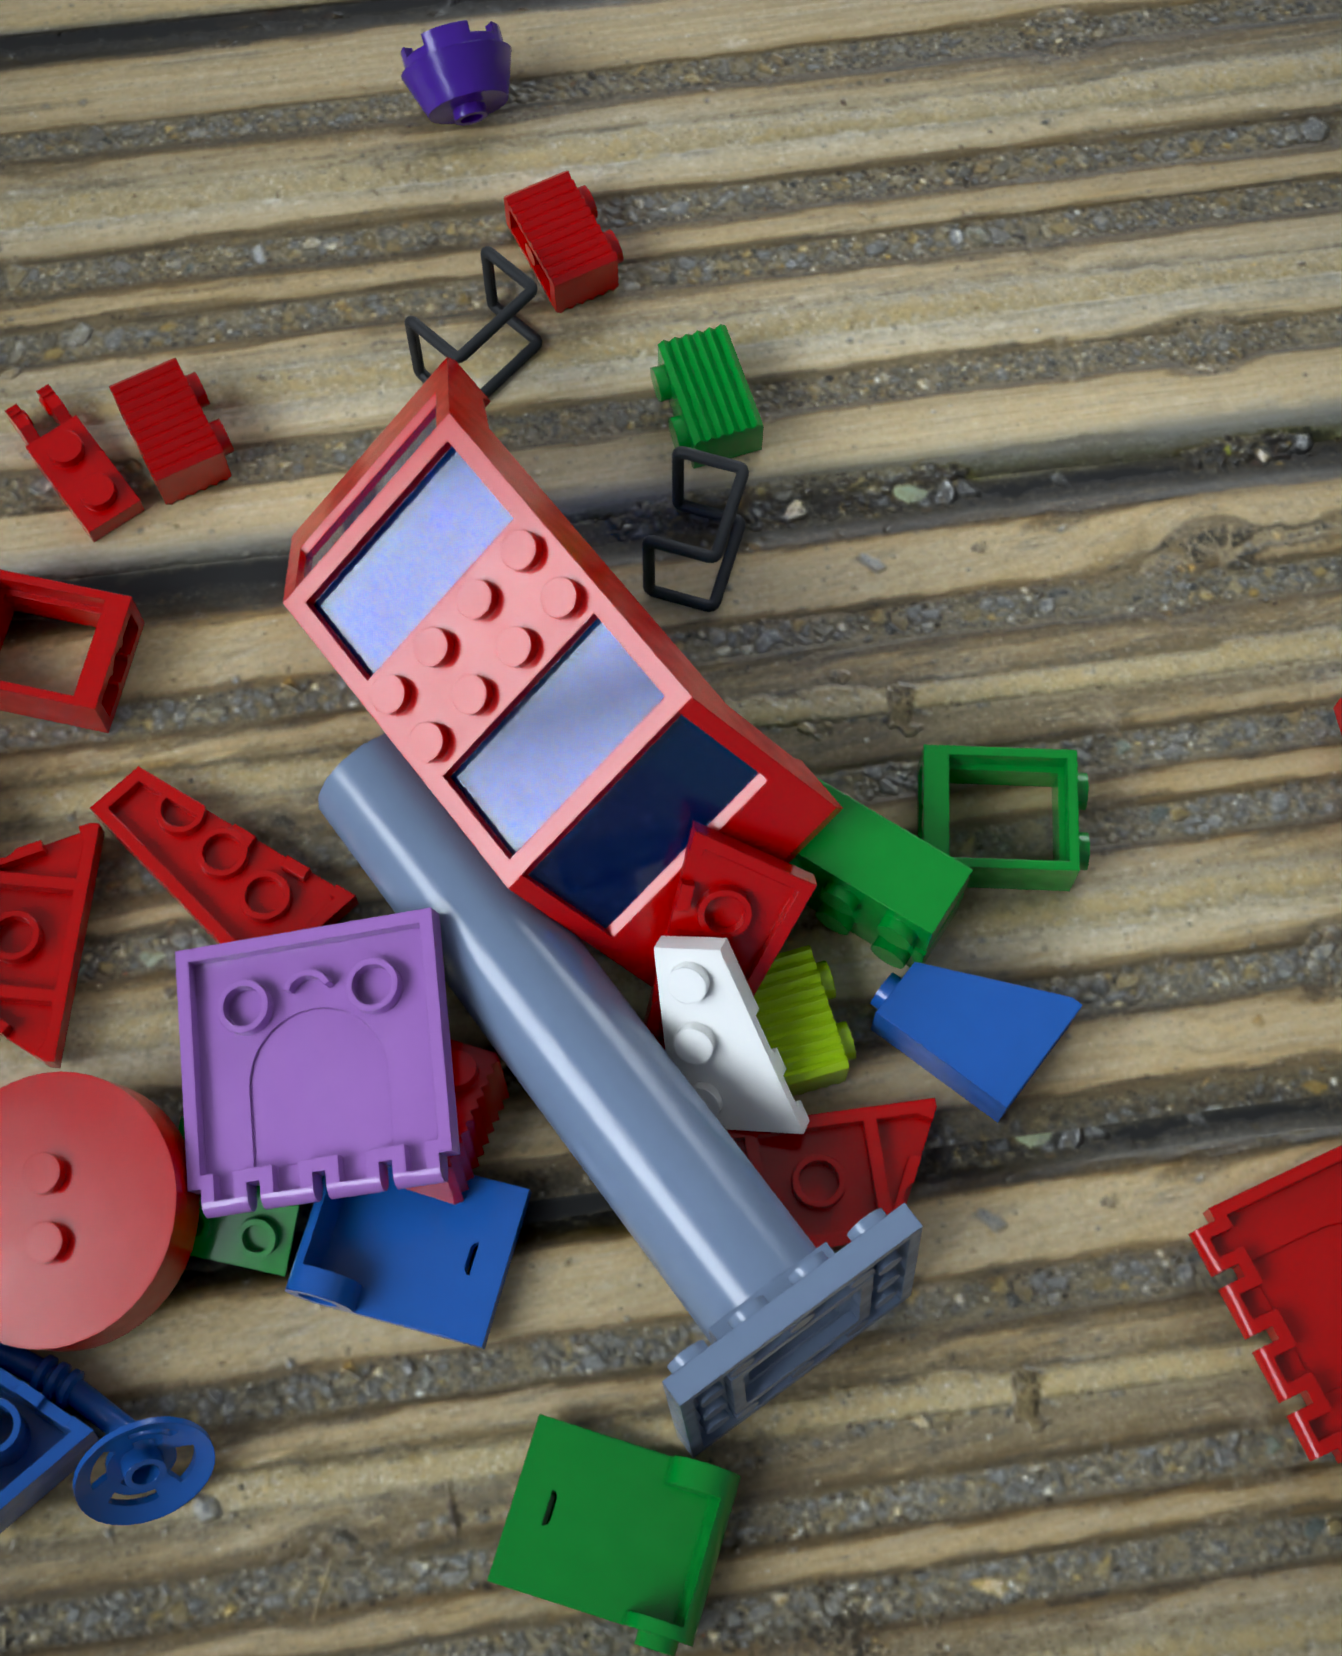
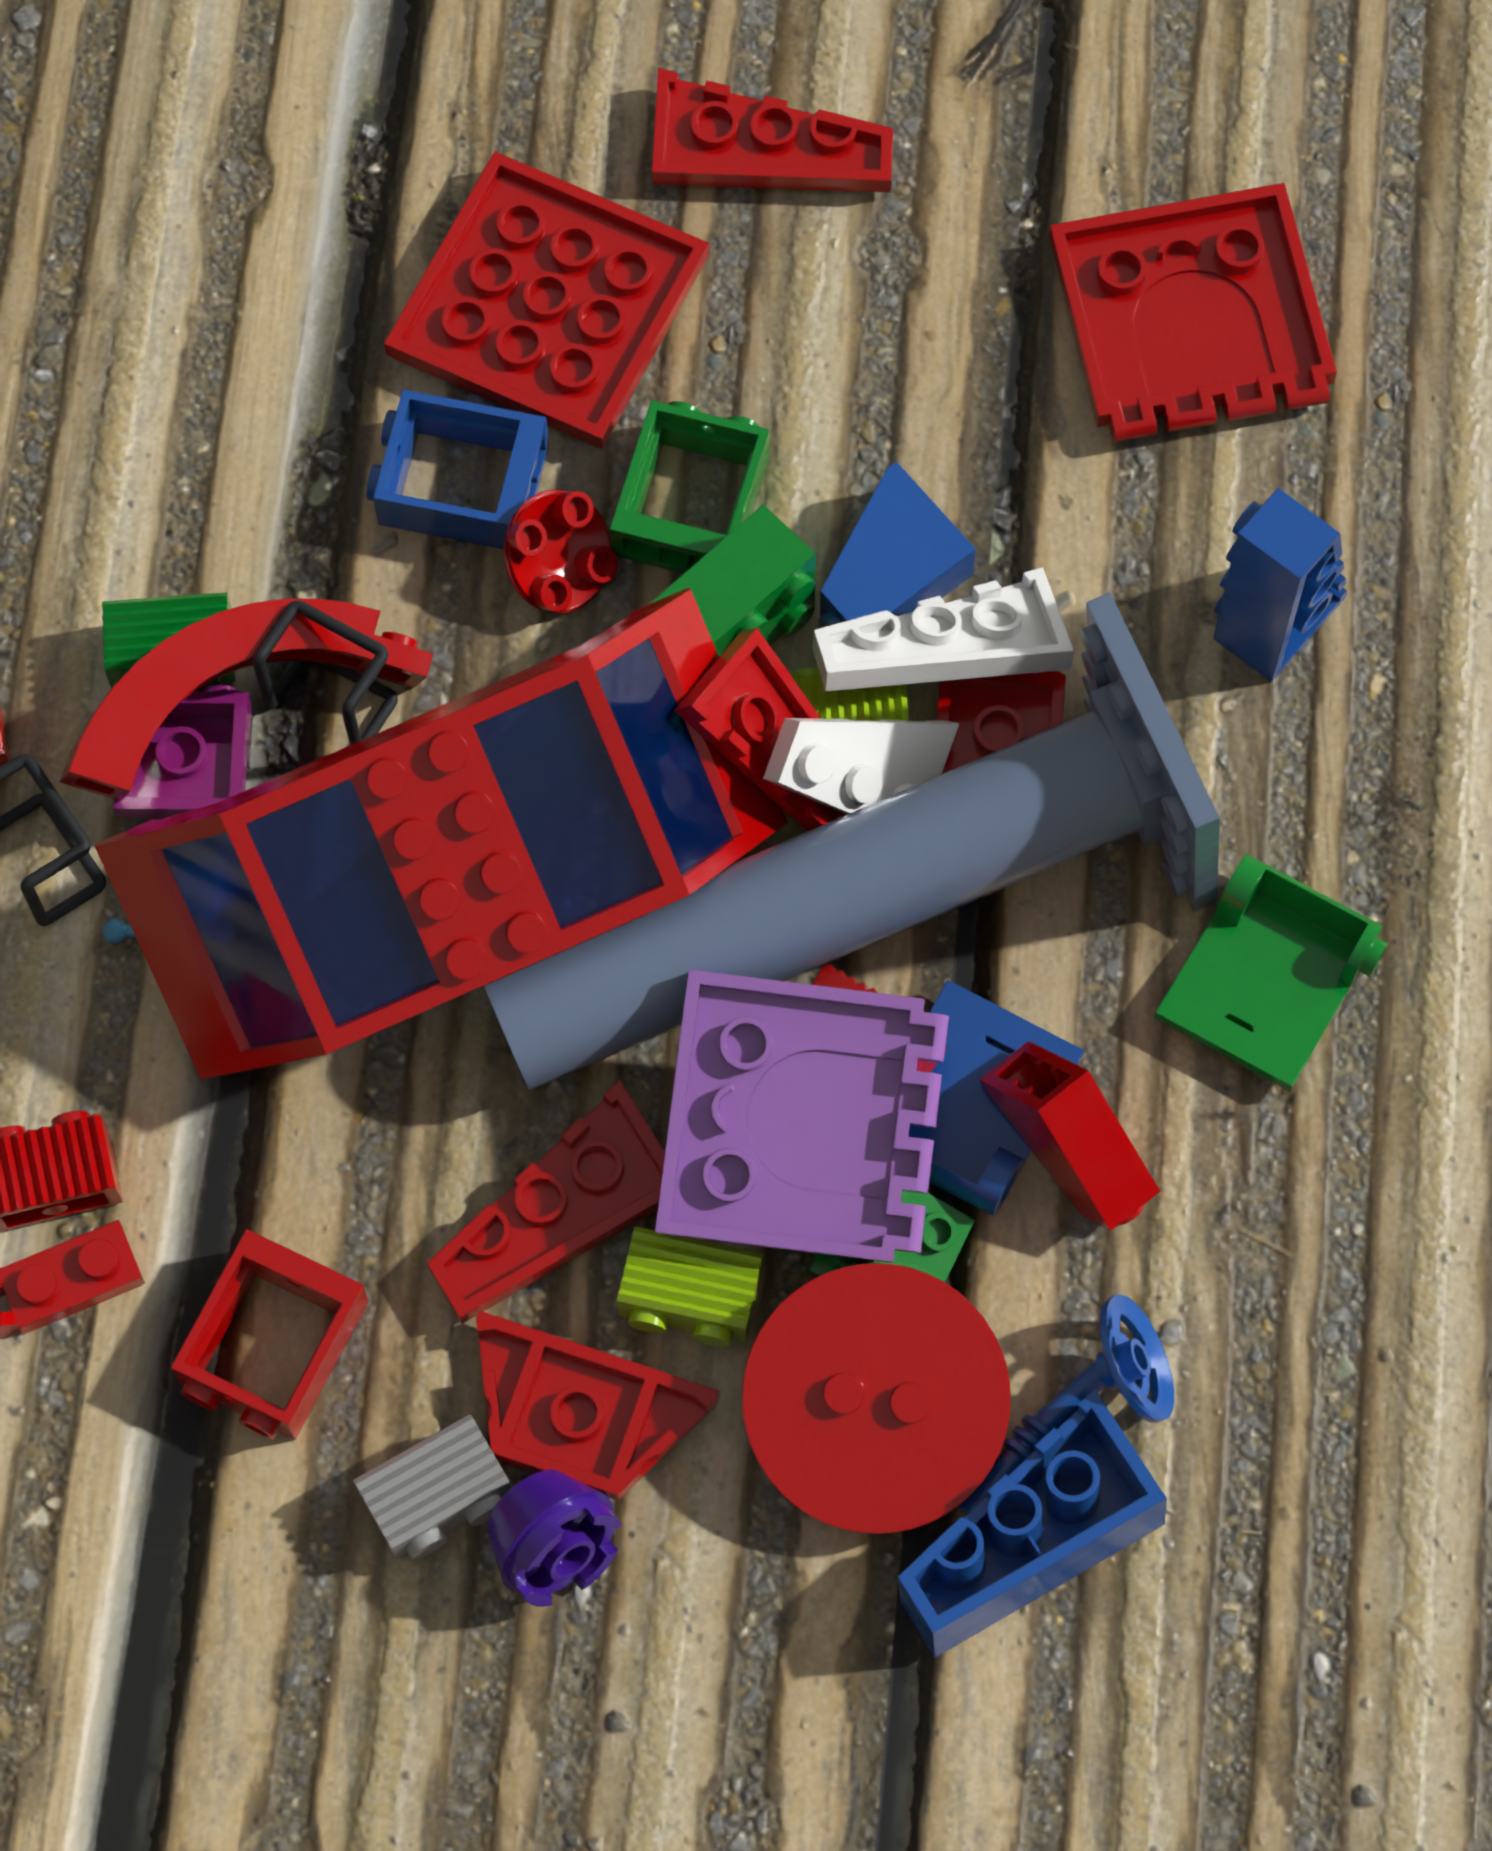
camera: 75 degrees left, 0 degrees up
none -> red arch [59,599,433,801]
none -> magenta plate [114,685,253,818]
none -> blue window [366,389,549,549]
none -> red plate [384,151,710,449]
none -> red dish [504,489,618,614]
none -> lime brick [617,1226,764,1348]
none -> white wing [812,567,1074,691]
none -> red slope [979,1041,1161,1231]
none -> blue wedge [1213,488,1347,682]

